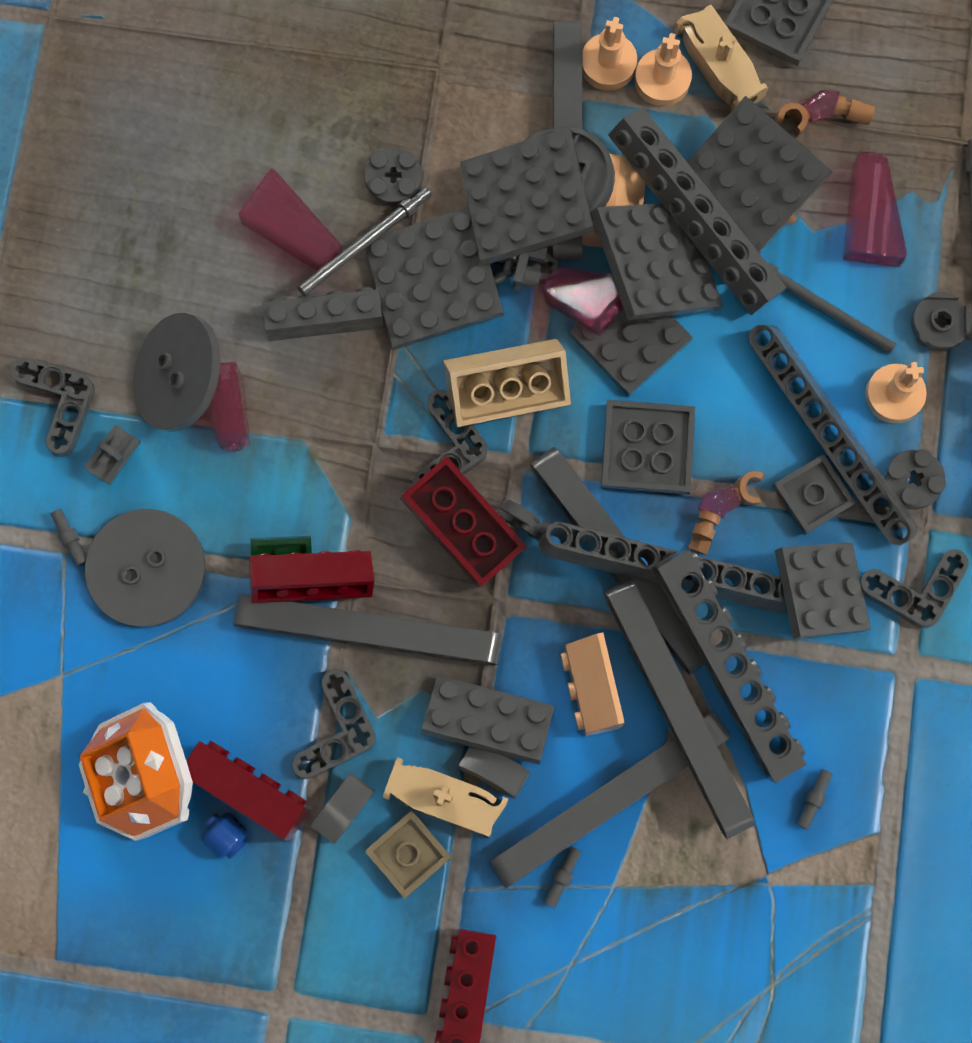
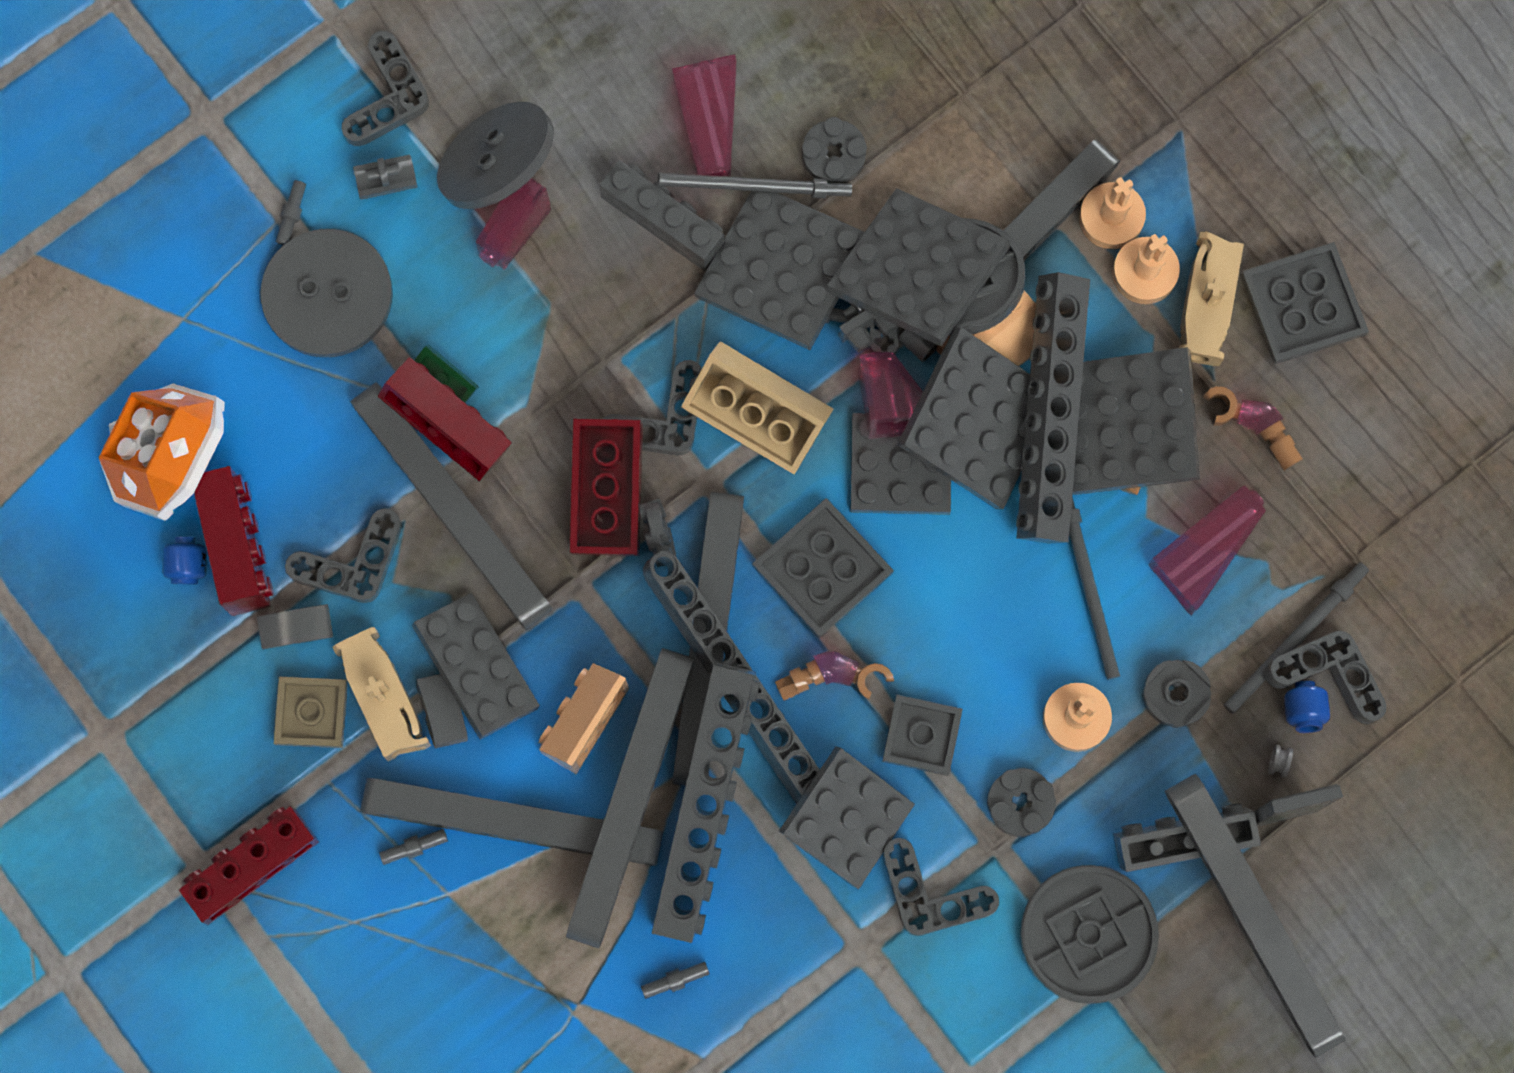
camera: 45 degrees right, 0 degrees up
dark grey beam [749,325,917,545] -> none

